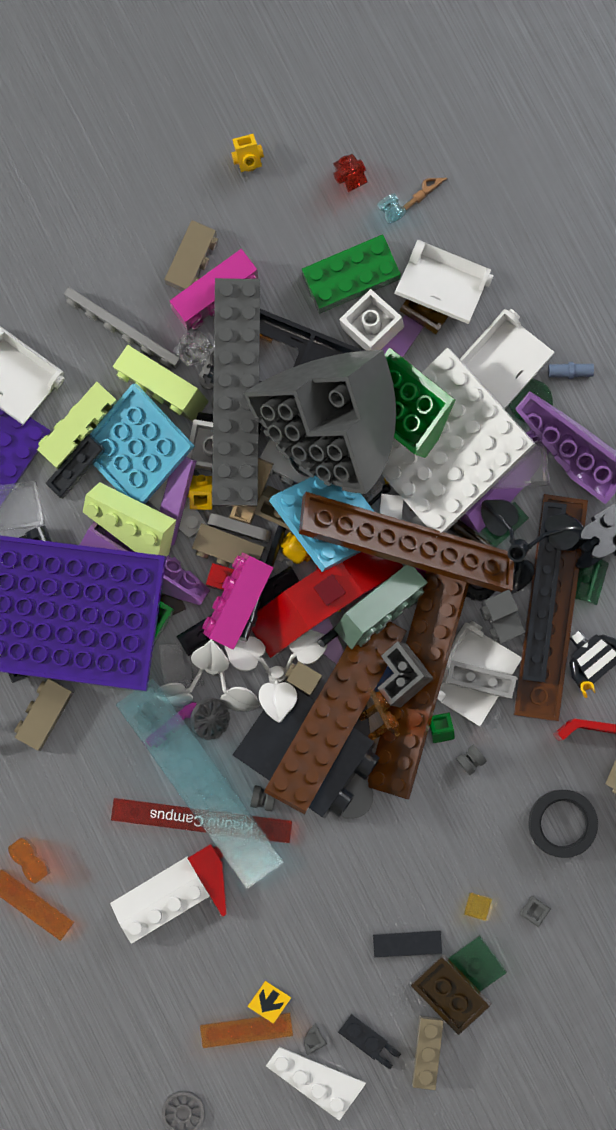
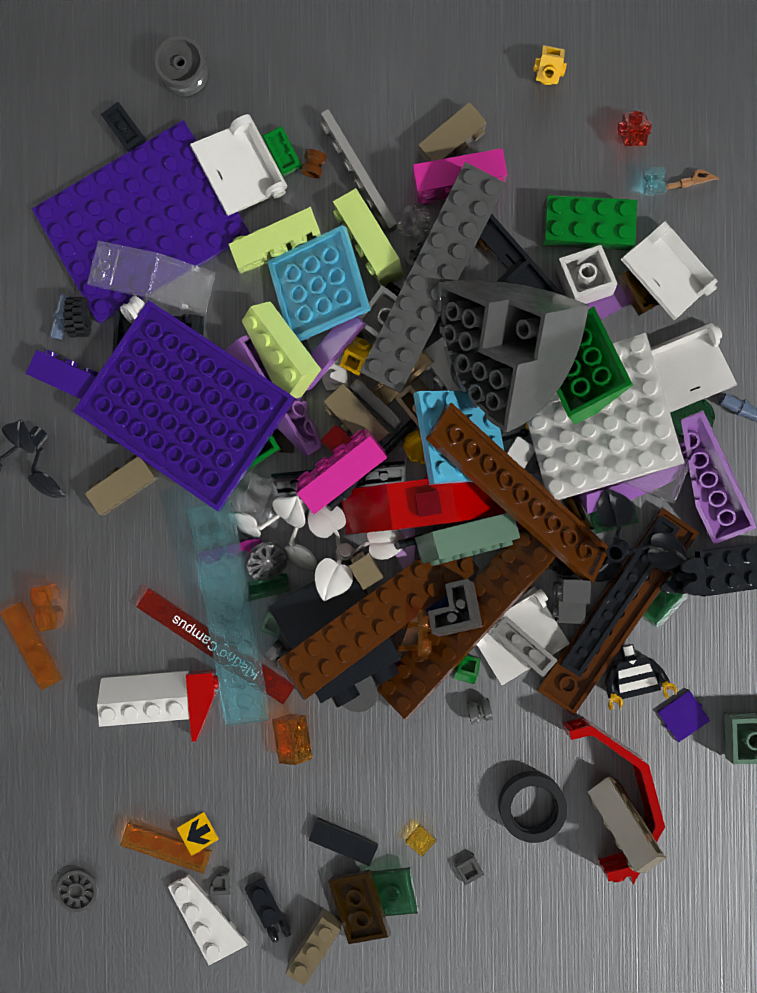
camera: 20 degrees right, 5 degrees up
black tile [45,434,106,499] -> none
none -> clear green slope [245,573,291,602]
none -> sand green tile [259,609,282,639]
none -> green plate [262,126,302,177]
none -> clear orange brick [272,714,313,765]
none -> reddish brown wheel [300,149,327,179]

